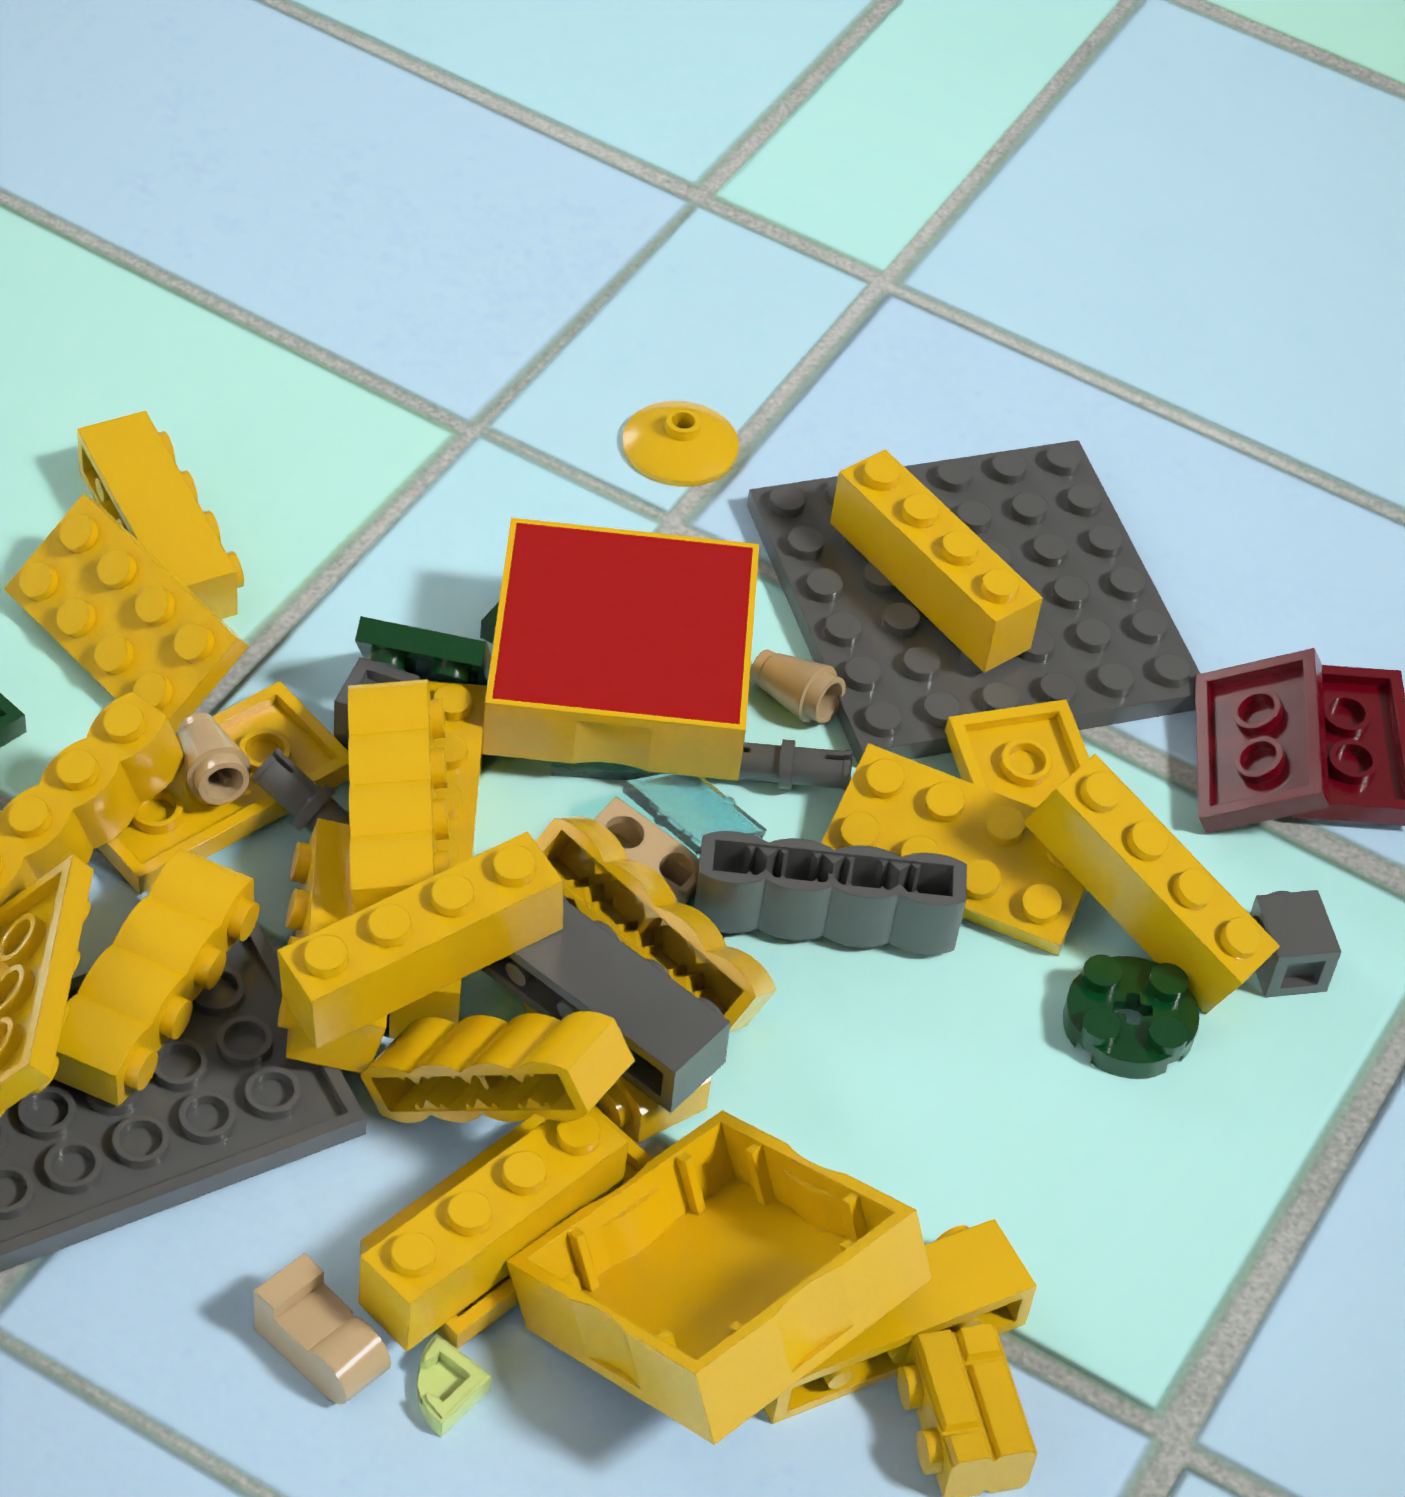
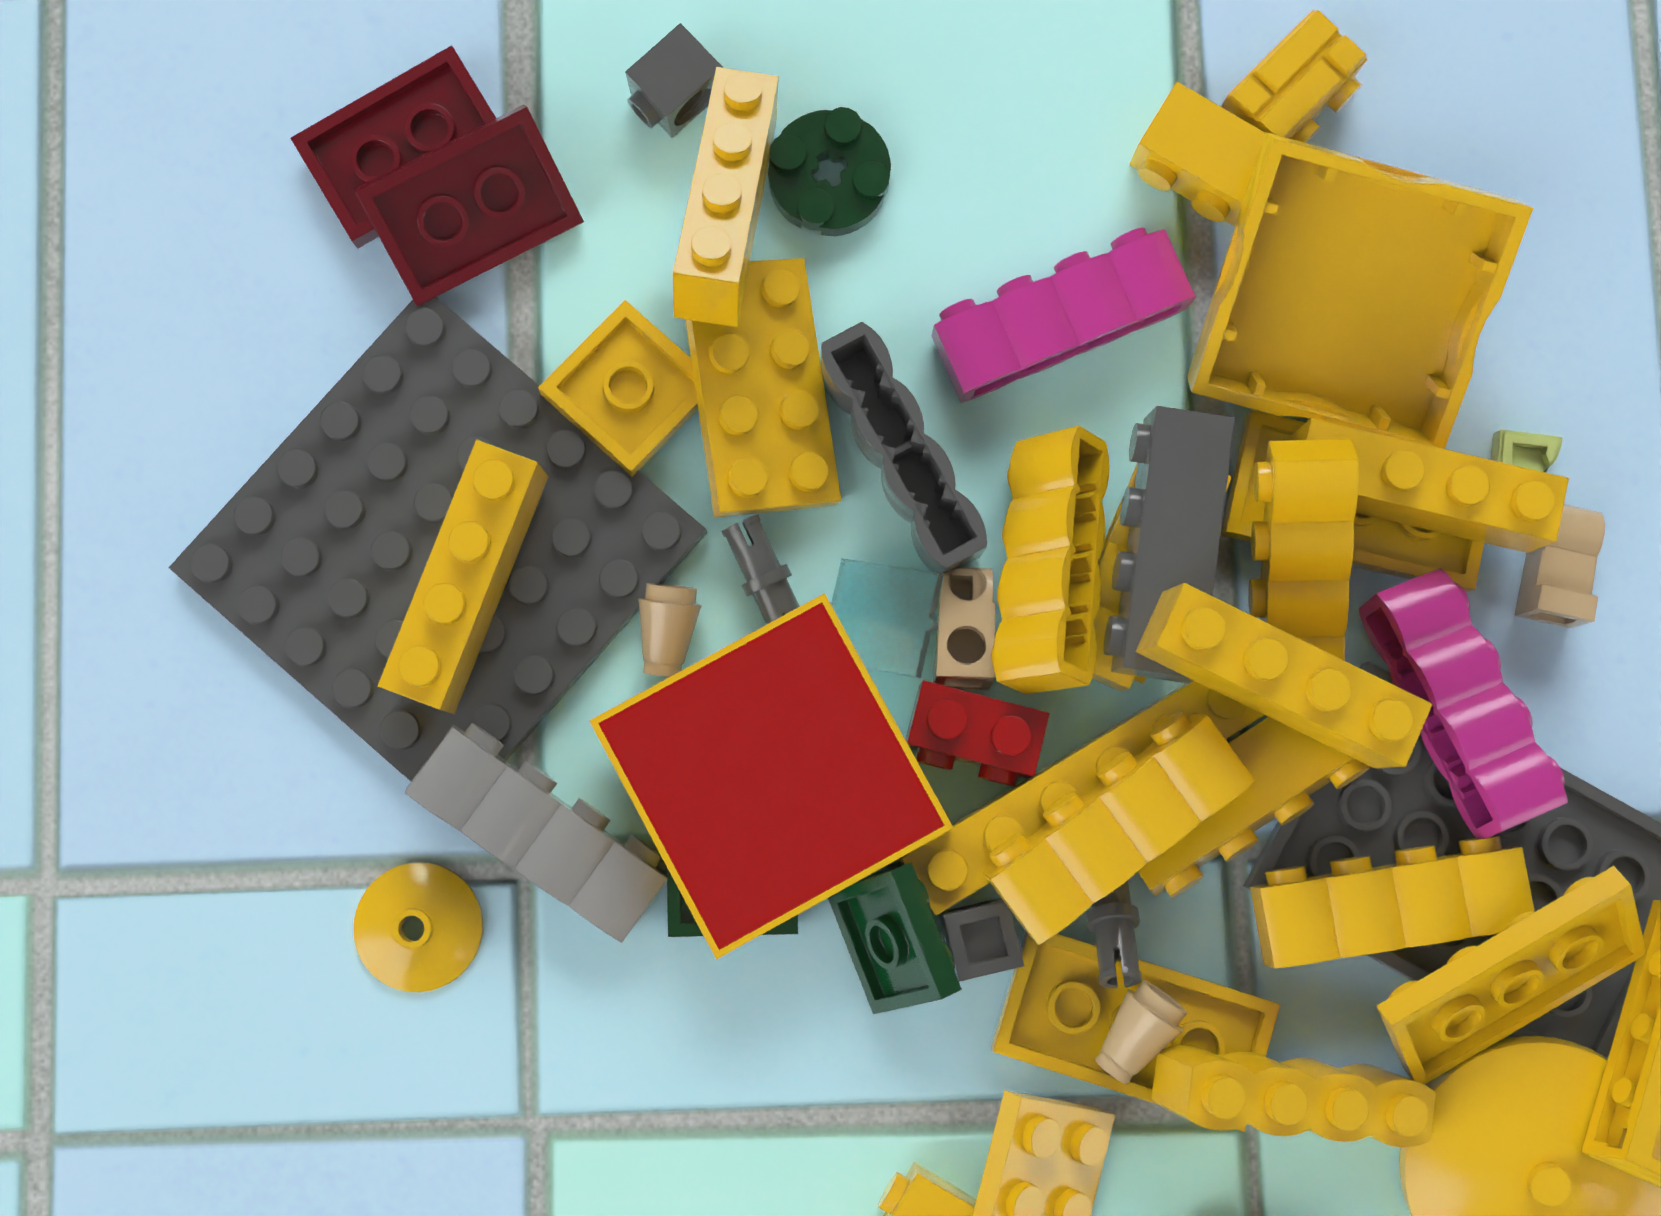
camera: 120 degrees left, 35 degrees up
none -> light grey brick [405,723,668,943]
none -> red brick [905,680,1050,787]
none -> dark pink brick [931,227,1196,403]
none -> dark pink brick [1358,568,1568,839]

